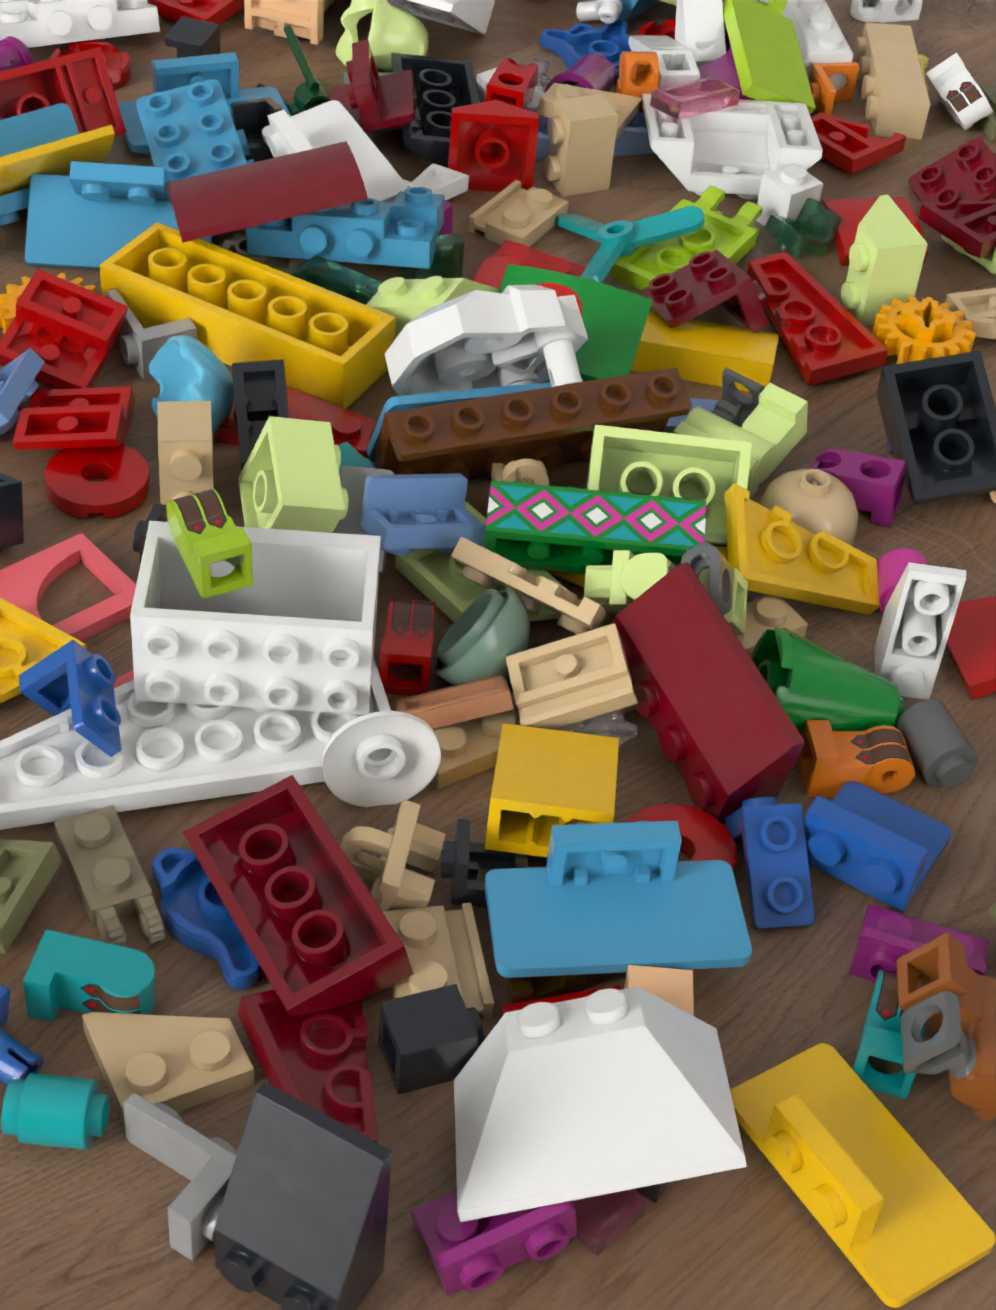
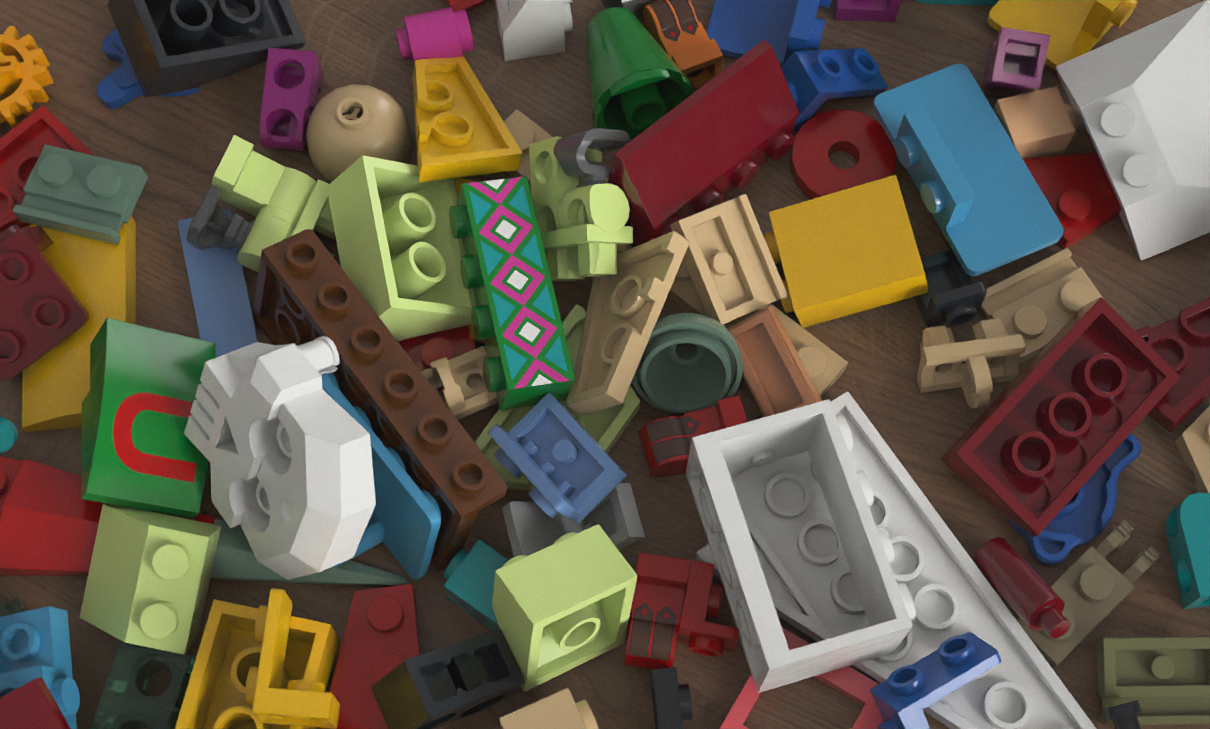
camera: 105 degrees left, 25 degrees up
lime leg [167,489,253,600] -> none
white dish [321,711,441,808] -> none
black brick [378,984,484,1095] -> none
none -> sand green plate [12,144,148,245]
none -> yellow bracket [245,588,340,729]
none -> dark red cylinder [973,537,1070,639]
none -> magenta leg [983,27,1050,93]

